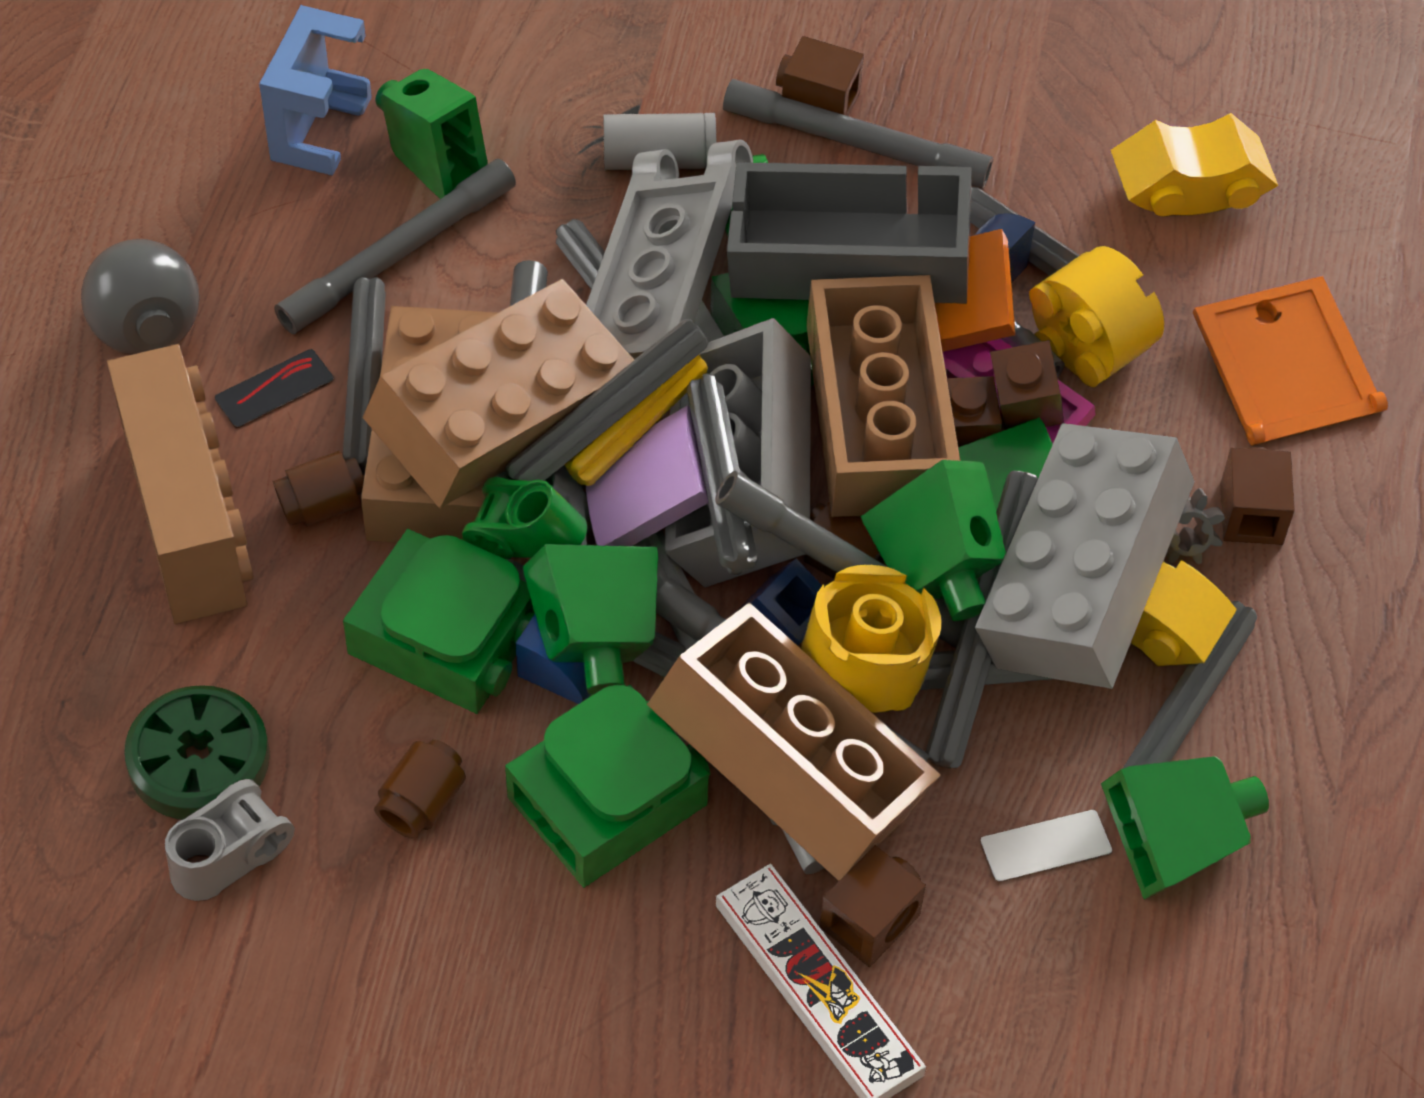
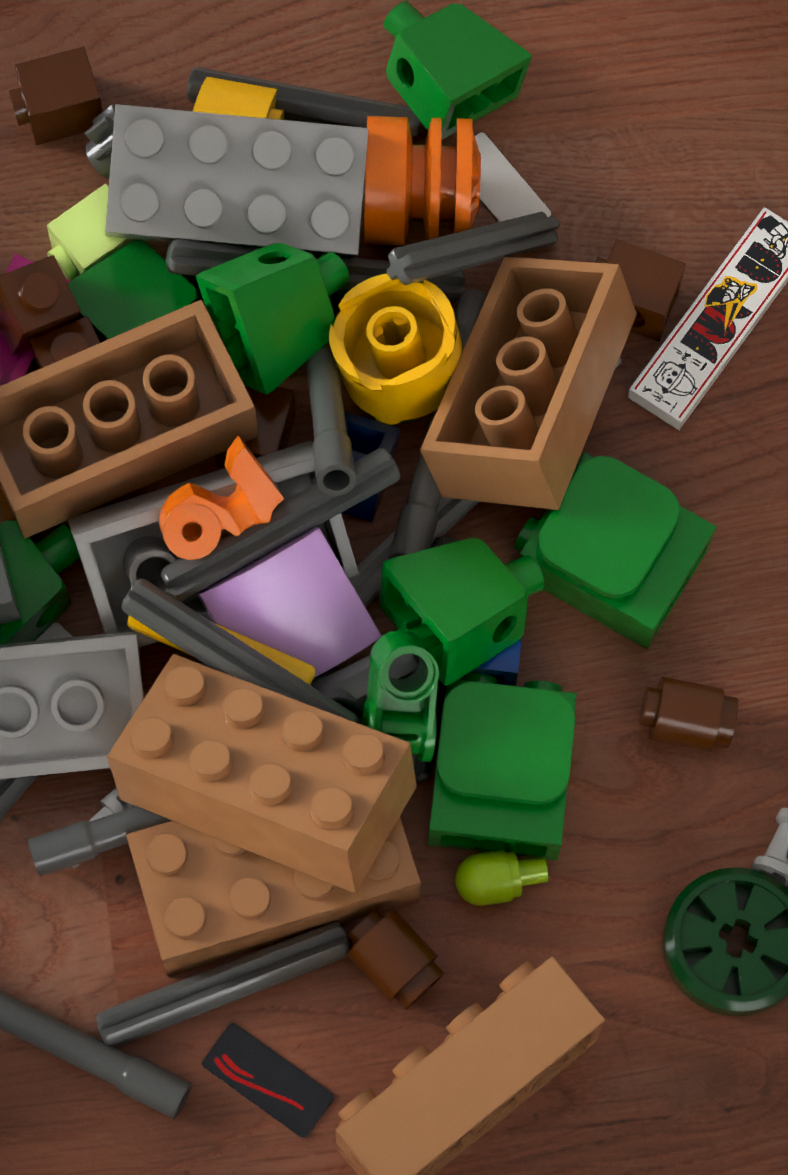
camera: 110 degrees left, 15 degrees up
none -> orange leg [159,435,284,560]
none -> orange wheel [364,116,481,246]
none -> dark grey axle [386,211,560,285]
none -> lime cylinder [455,849,548,906]

